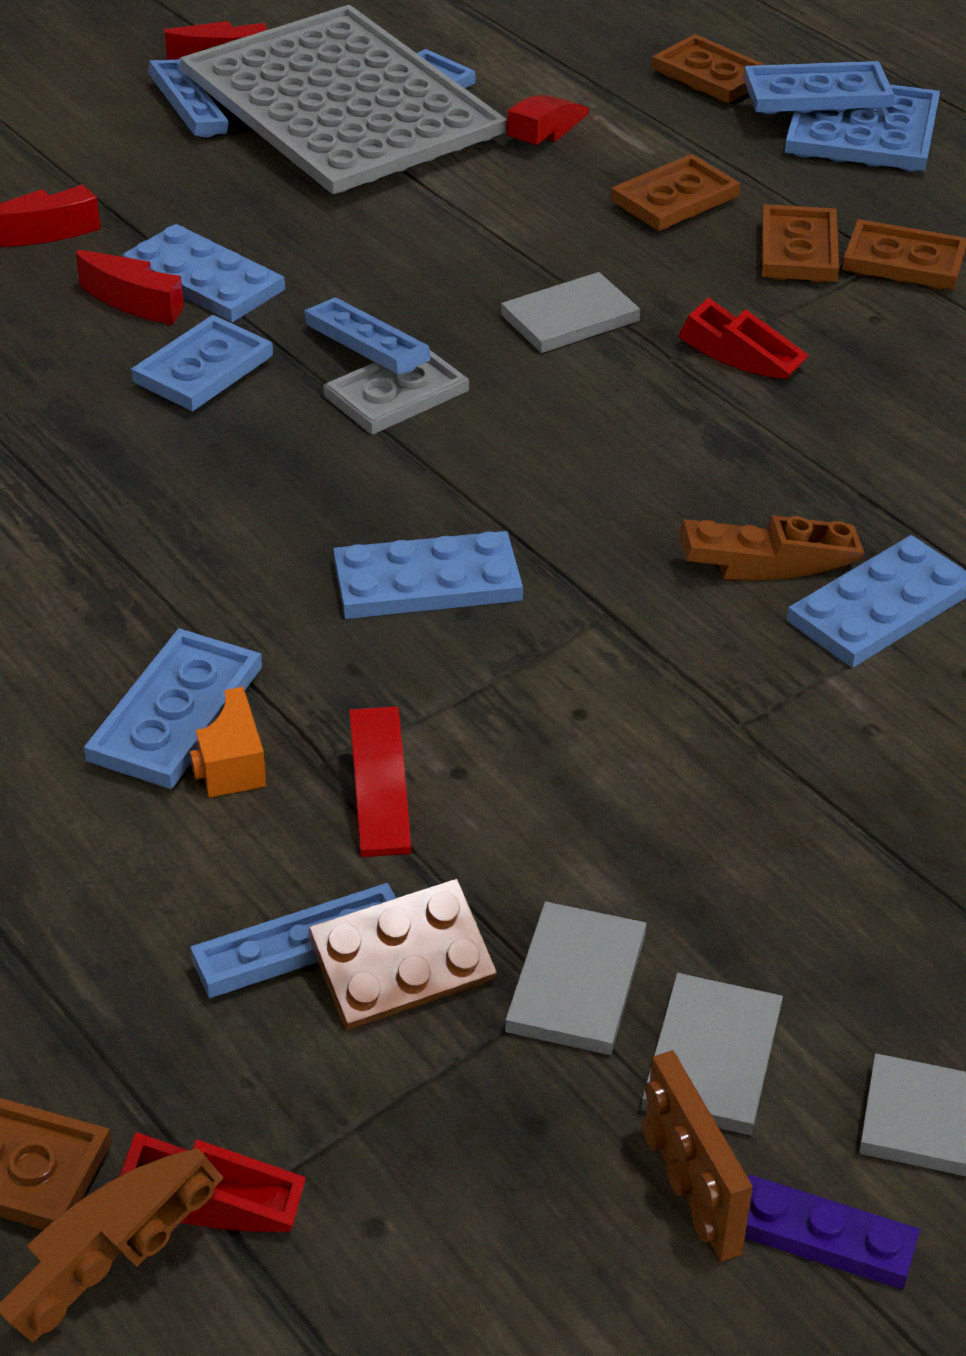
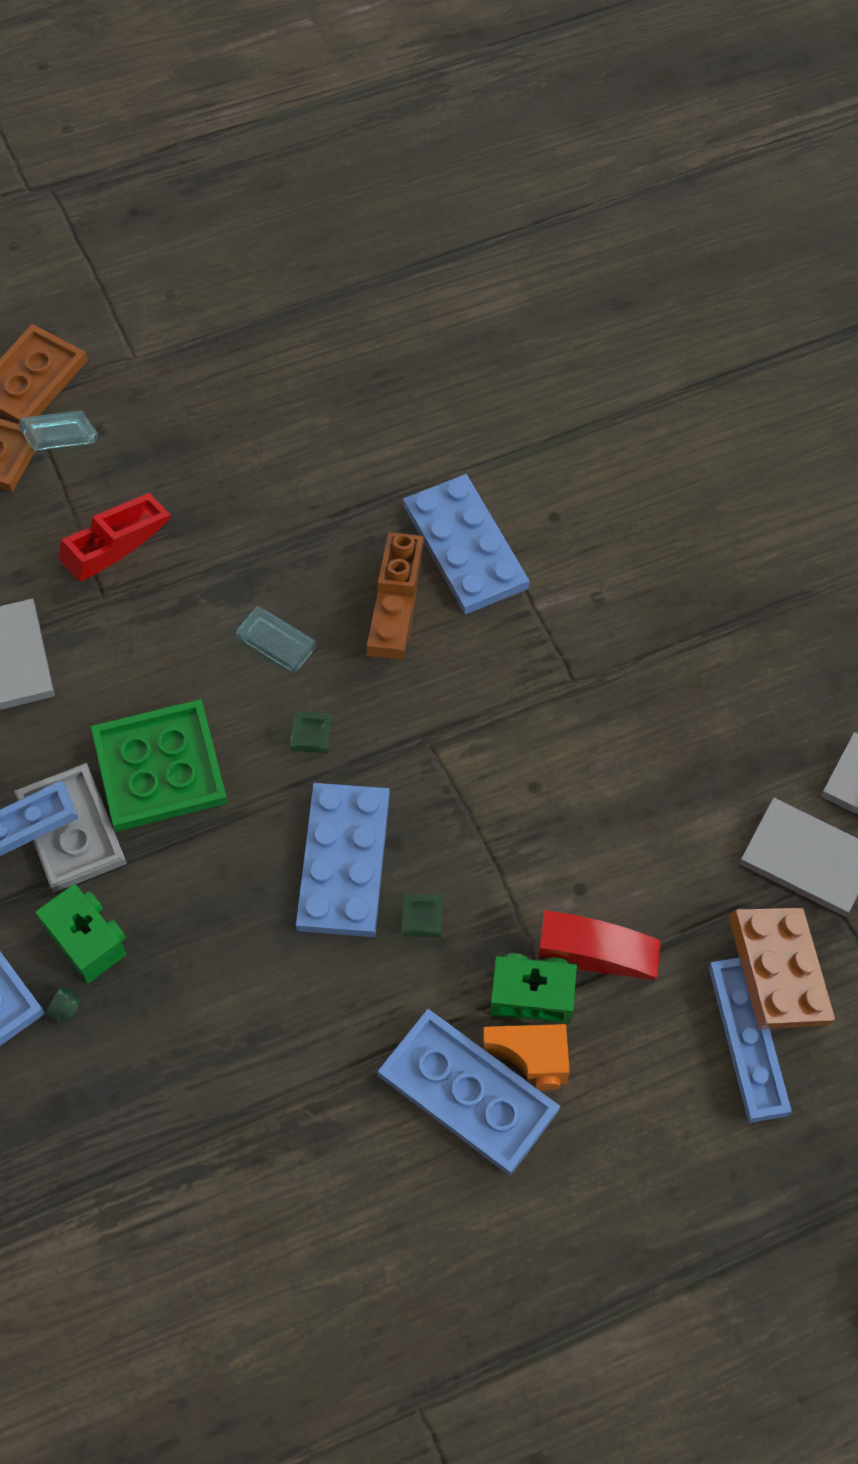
camera: 75 degrees left, 20 degrees up
none -> clear light blue tile [18,410,98,451]
none -> green brick [36,884,127,983]
none -> clear green plate [46,985,81,1025]
none -> green plate [91,699,228,832]
none -> clear light blue tile [235,605,317,673]
none -> clear green plate [290,711,333,754]
none -> clear green plate [401,893,443,938]
none -> green brick [490,953,577,1024]

